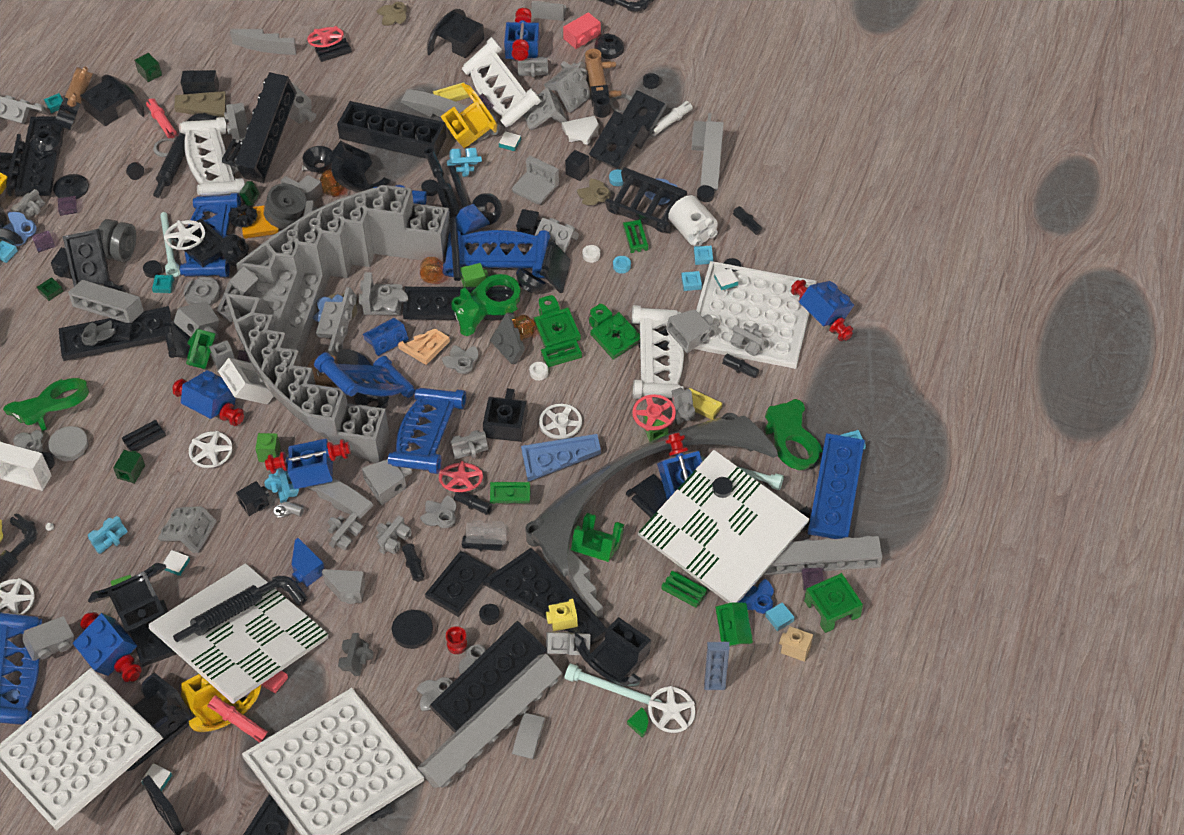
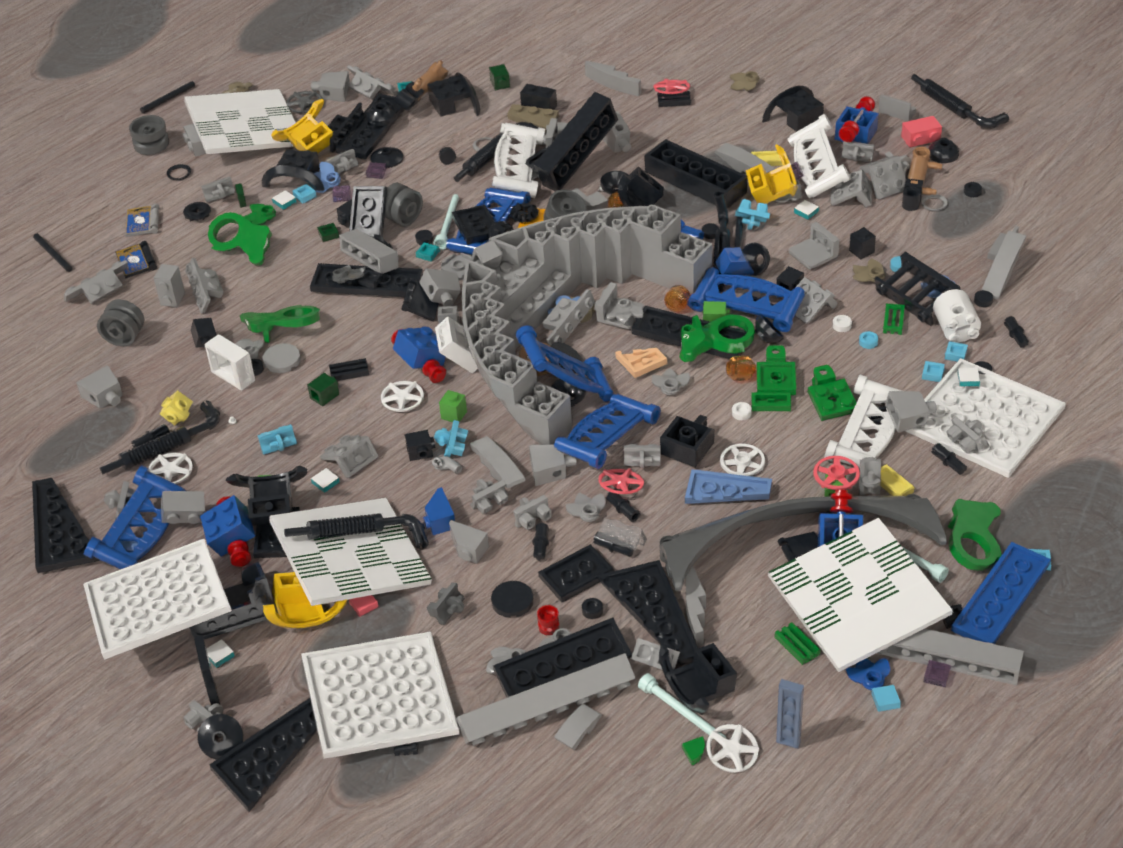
camera: 25 degrees right, 10 degrees down
coral pin [146,98,177,139] -> none
white wheel [164,220,205,250] -> none
green slope [186,329,216,369] -> none
coral pin [207,695,268,743] -> none
dark green tile [239,181,260,206] -> none
blue brick [265,438,351,489] -> none
blue bracket [363,318,409,356] -> none
black bar [450,217,461,281] -> none
dark grey wing [490,313,525,364] -> none
green panel [490,482,531,503] -> none
black piece [540,239,571,293] -> none
light yellow brick [546,599,578,631] -> none
white slope [562,116,599,144] -> none
green panel [571,513,625,562] -> none
black bracket [589,90,666,170] -> none
white pin [650,101,693,136] -> none
black tile [712,477,733,498] -> none
green panel [715,602,753,647] -> none
tan brick [779,626,813,662] -> none
blue brick [791,280,854,341] -> none
green panel [804,573,863,633] -> none

